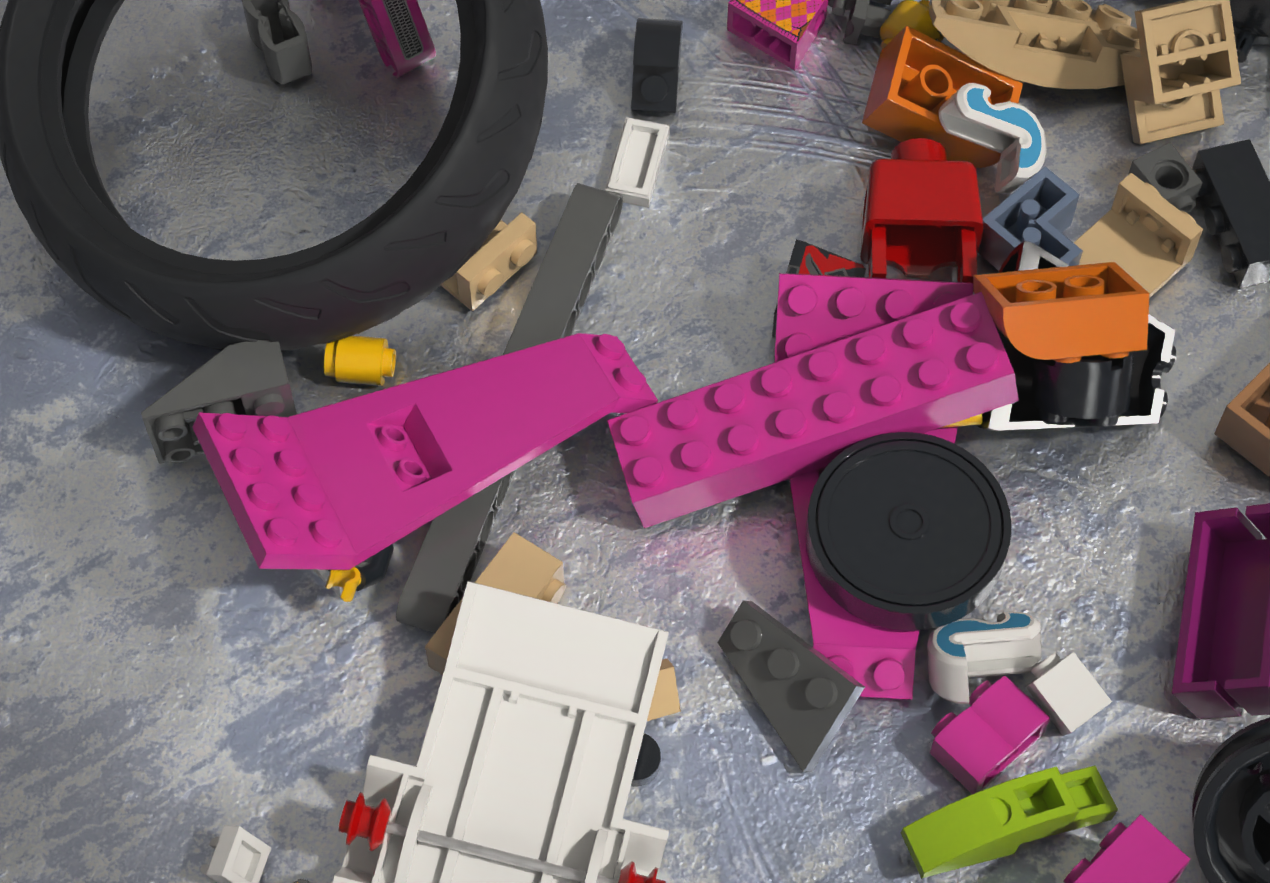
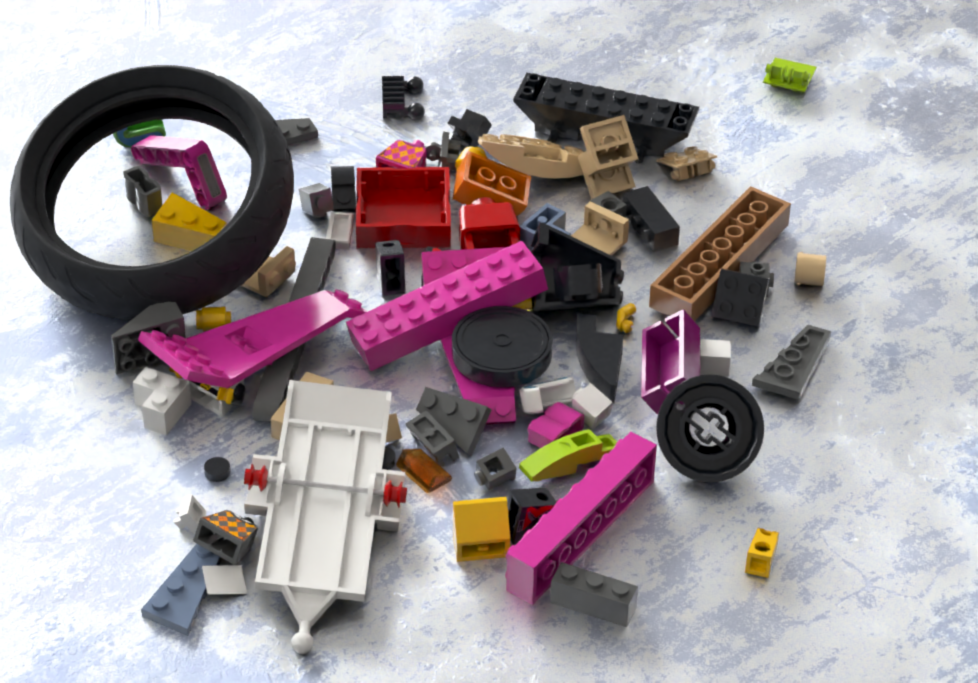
camera: 10 degrees left, 20 degrees down
white animal [939,83,1047,194] -> none
orange brick [973,262,1149,363] -> none
none -> white brick [133,367,192,435]
none -> yellow wedge [152,192,227,251]
none -> black tile [204,457,231,482]
none -> dark grey brick [298,183,334,218]
none -> red tile [356,167,451,249]
none -> black torso [375,240,406,296]
none -> clear orange slope [396,449,452,493]
none -> dark grey hinge [405,410,460,467]
none -> dark grey brick [474,447,517,491]
none -> black slope [576,314,624,404]
none -> yellow arm [616,303,636,333]

